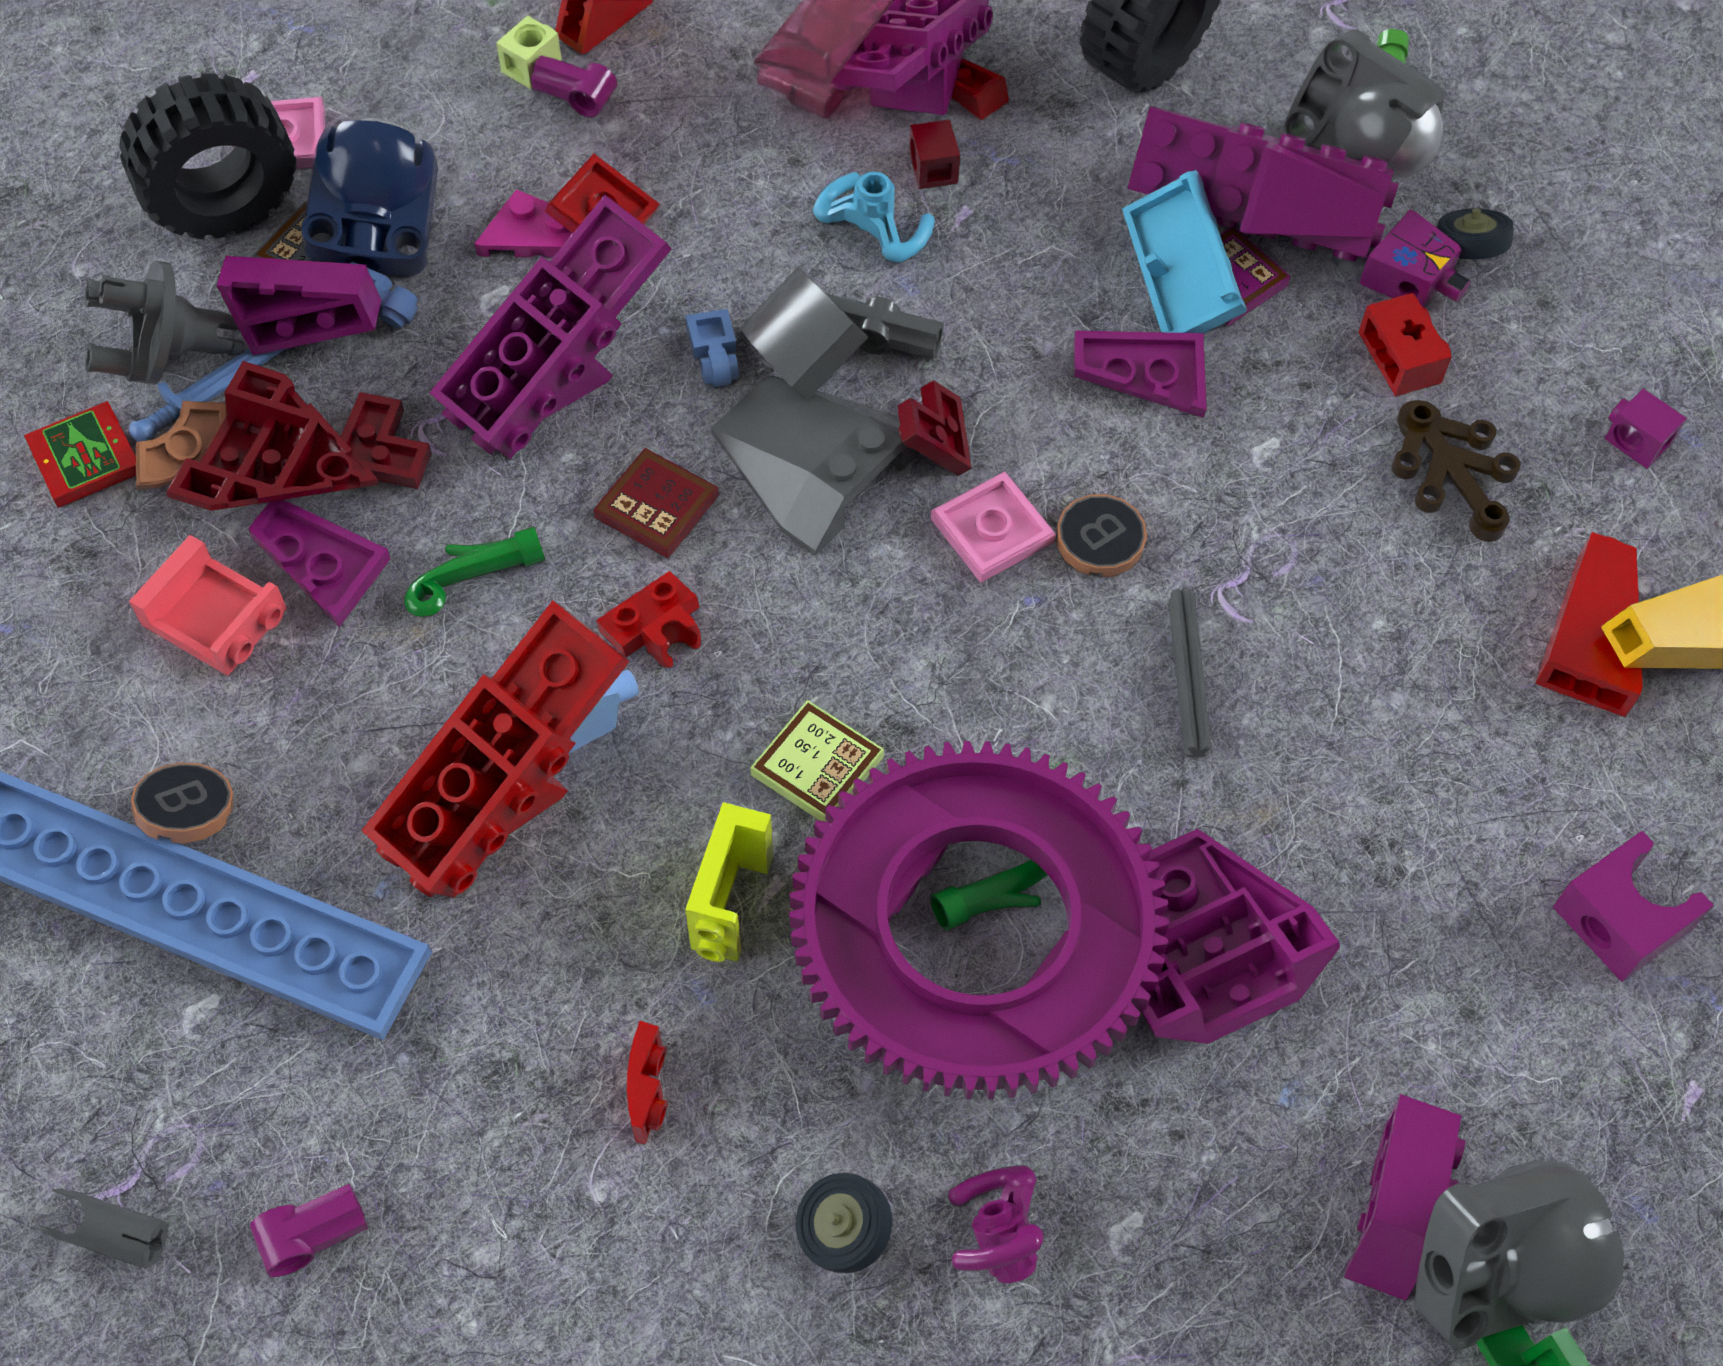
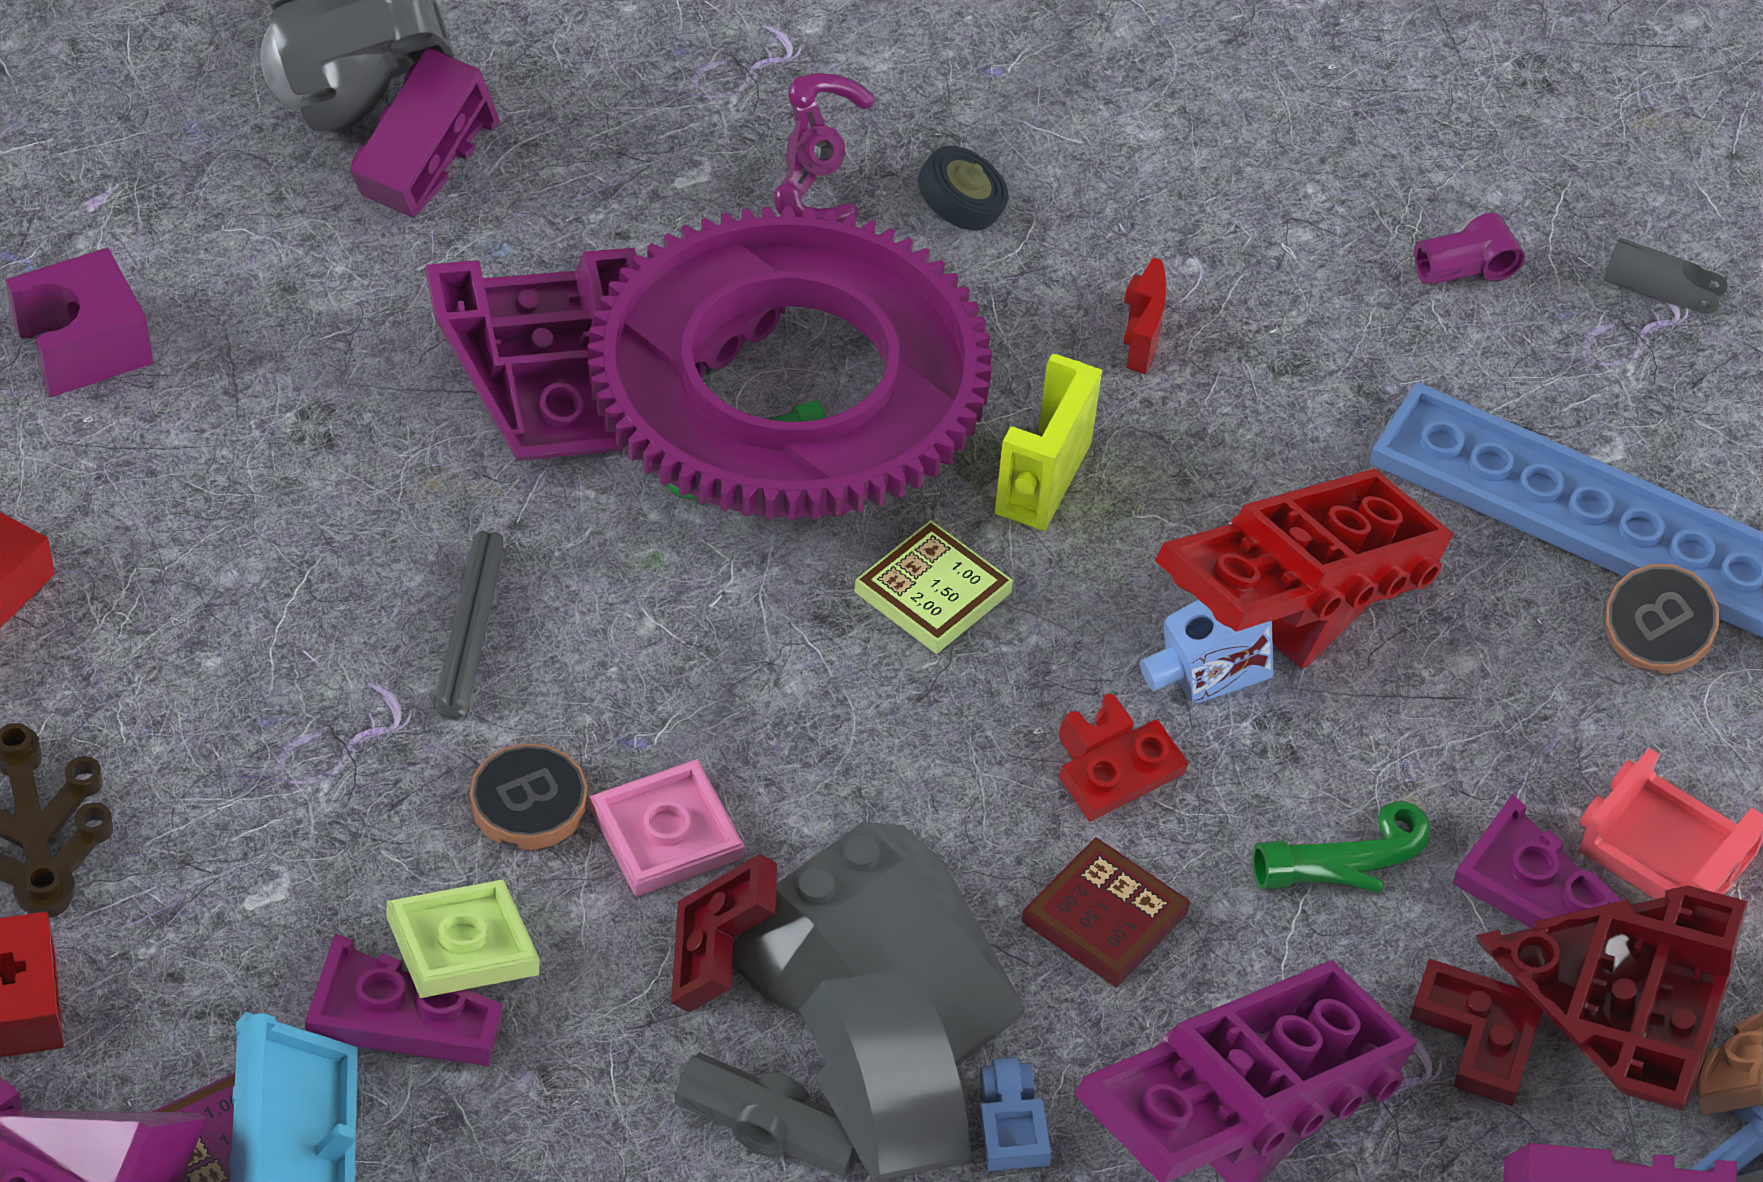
camera: 175 degrees left, 10 degrees down
none -> yellowish green tile [386,879,540,998]

